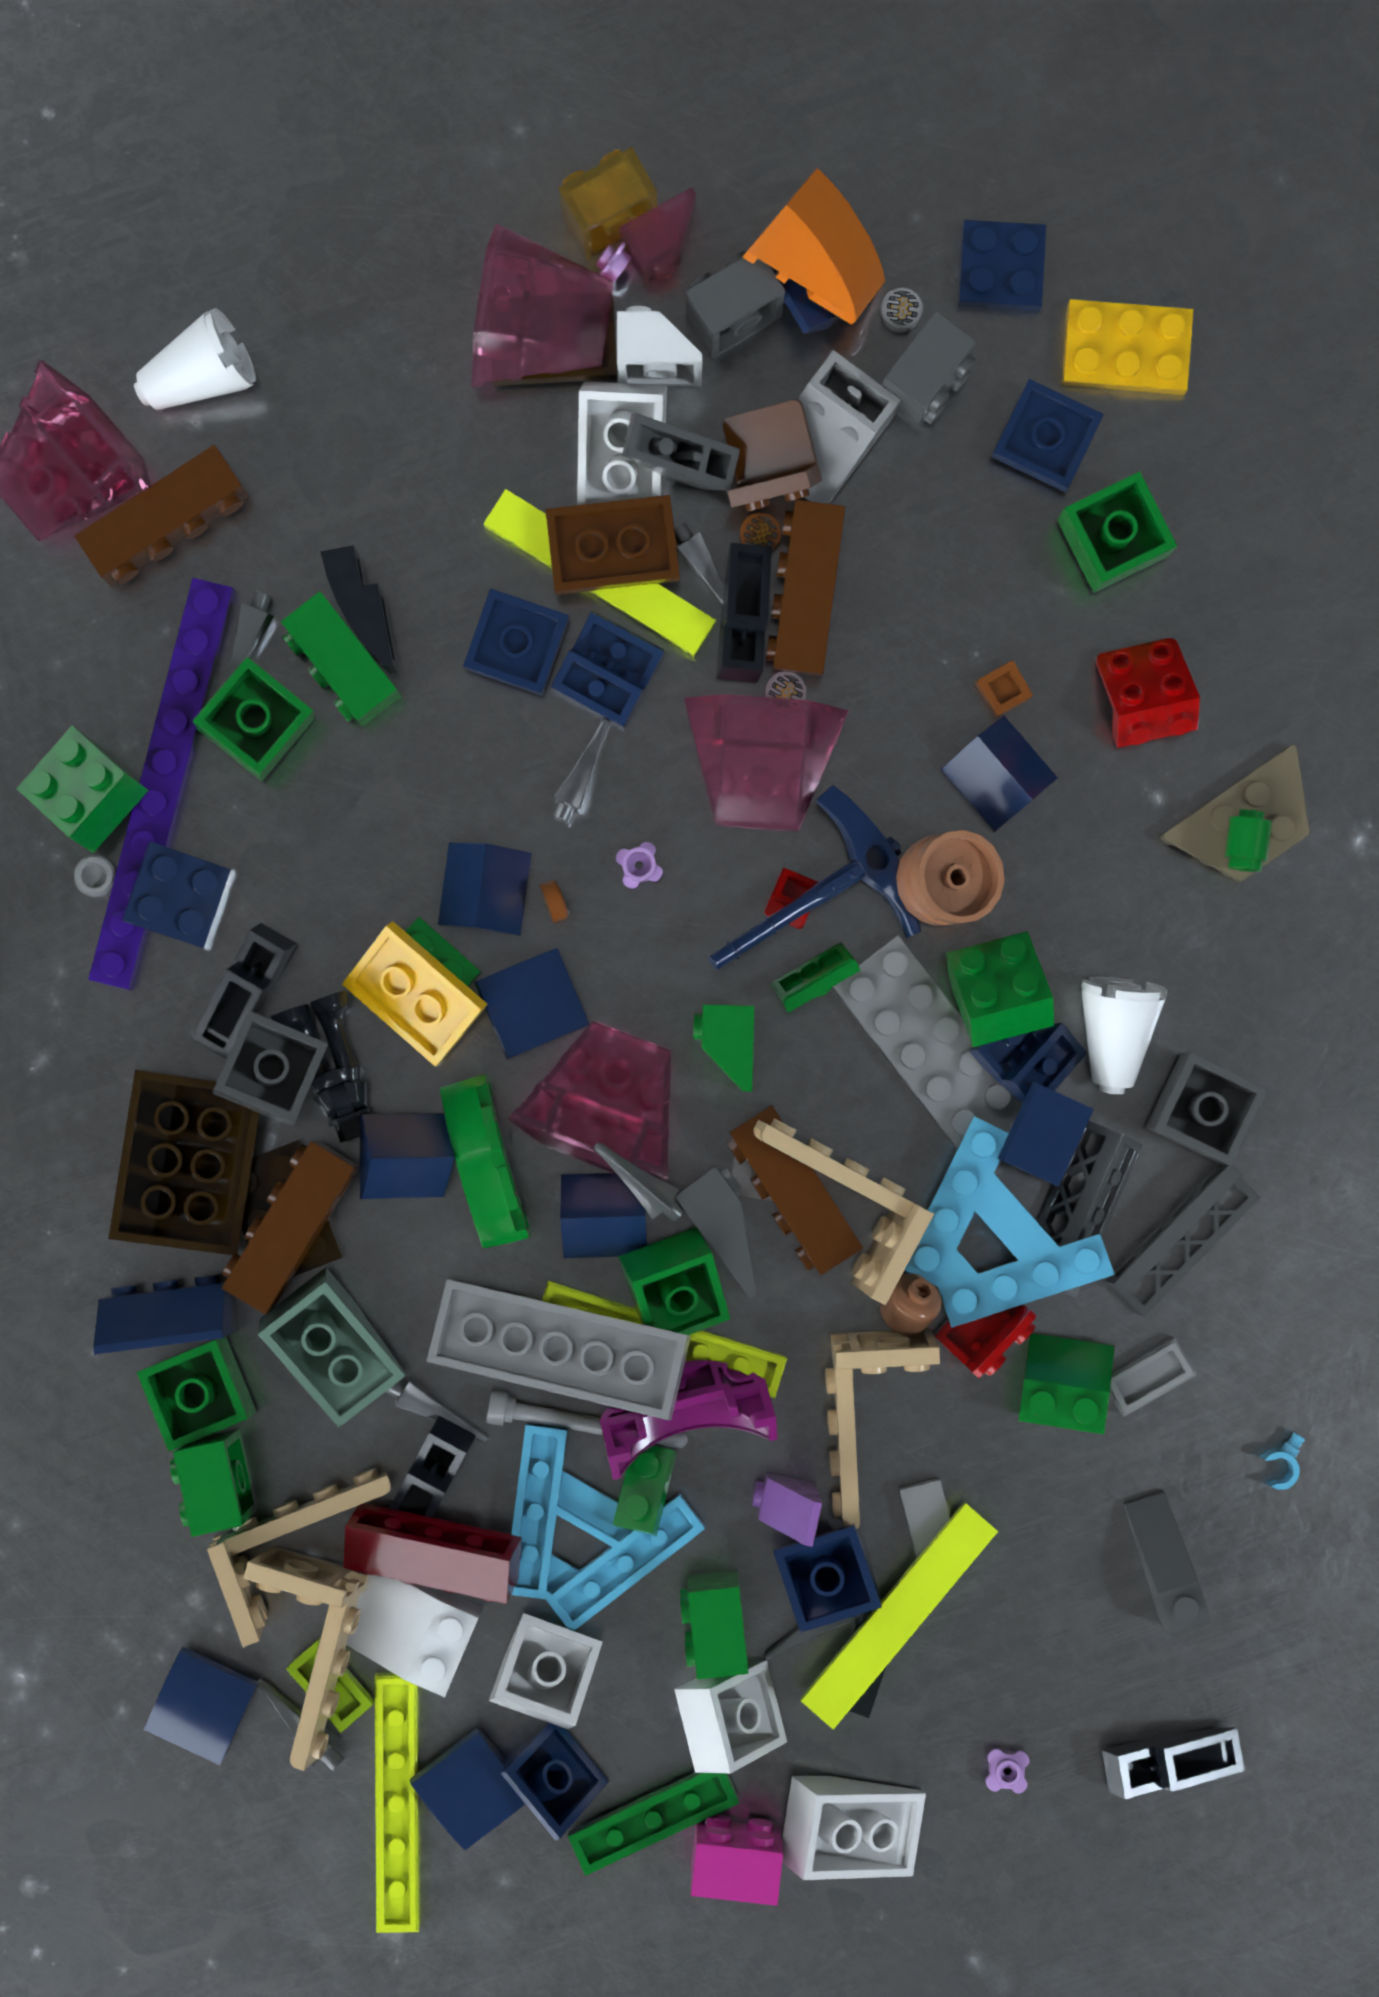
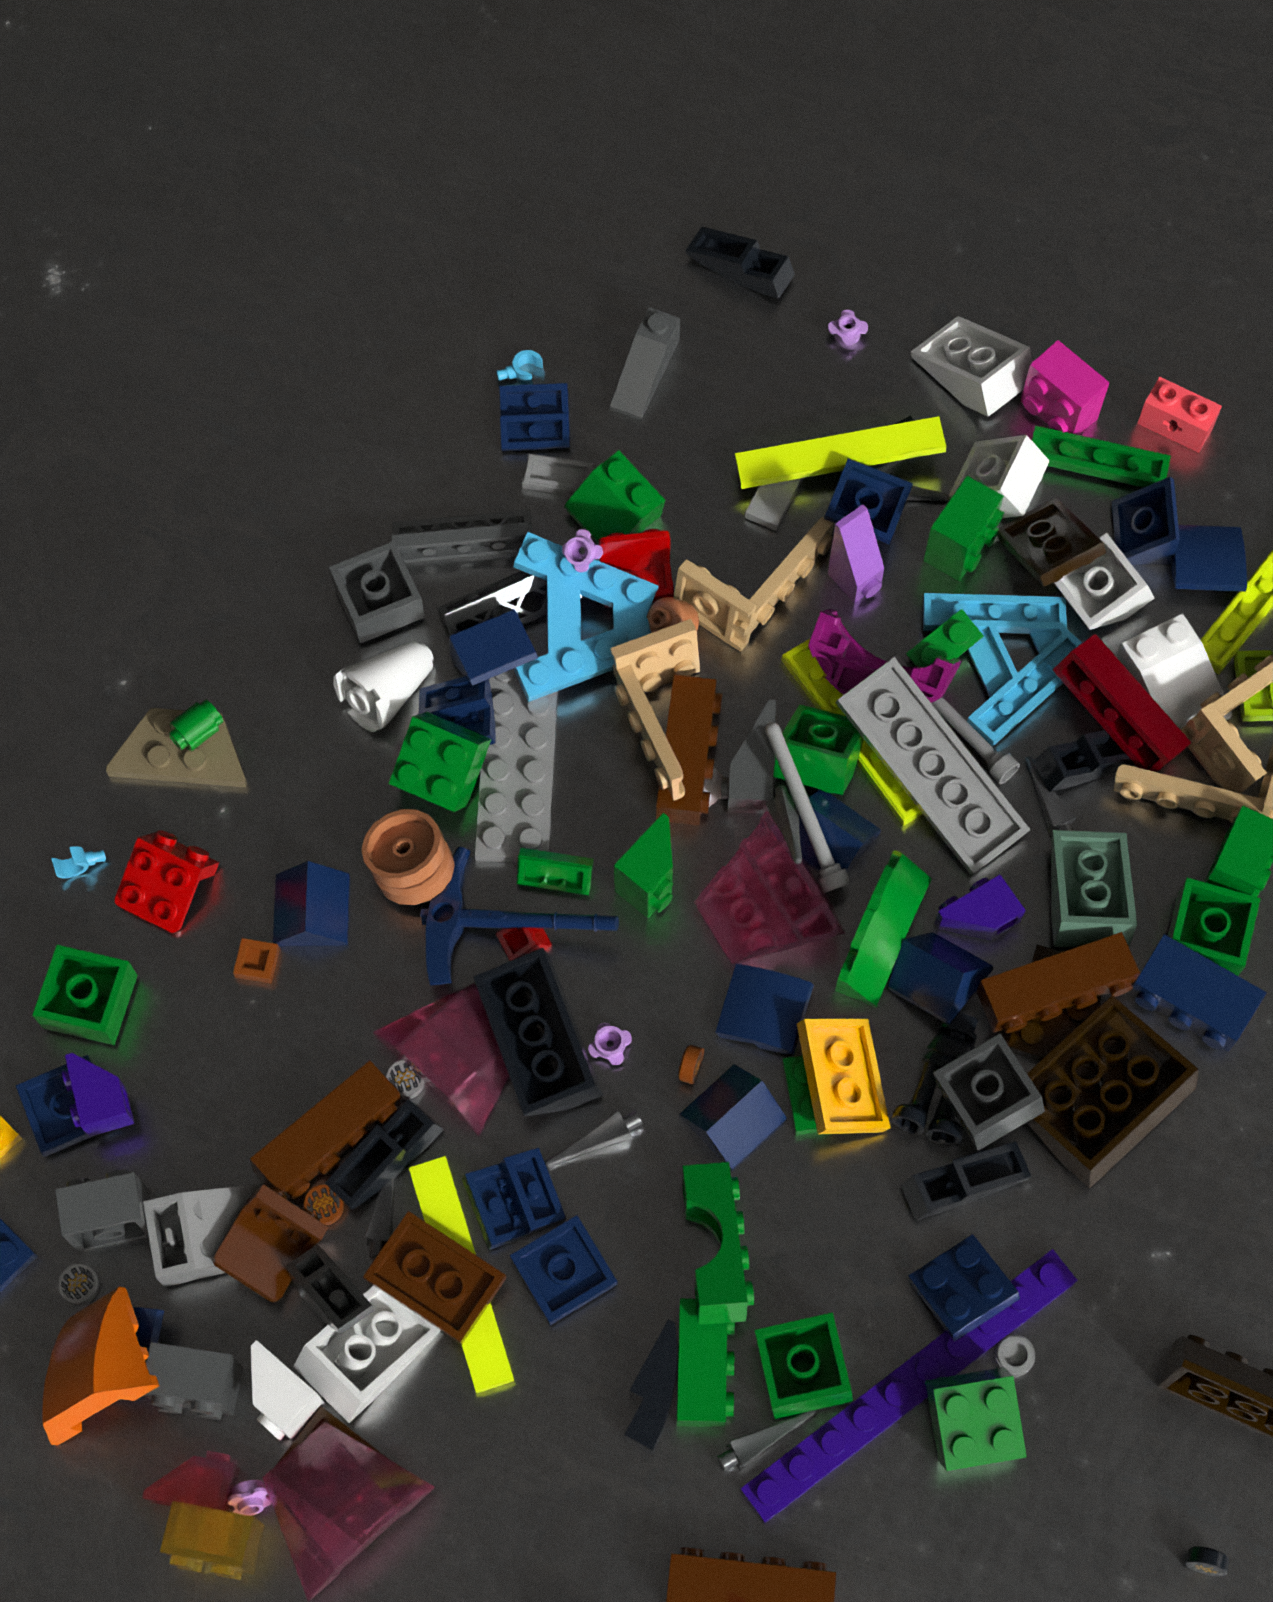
camera: 140 degrees left, 20 degrees down
none -> medium azure piece [51,846,106,878]
none -> dark purple slope [62,1053,134,1137]
none -> black slope [473,948,603,1117]
none -> dark blue slope [499,383,570,451]
none -> lavender plate [562,529,603,572]
none -> green arch [682,1162,754,1325]
none -> light grey piece [765,722,851,893]
none -> dark purple slope [934,874,1026,941]
none -> dark brown plate [997,497,1107,587]
none -> coral brick [1137,376,1222,453]

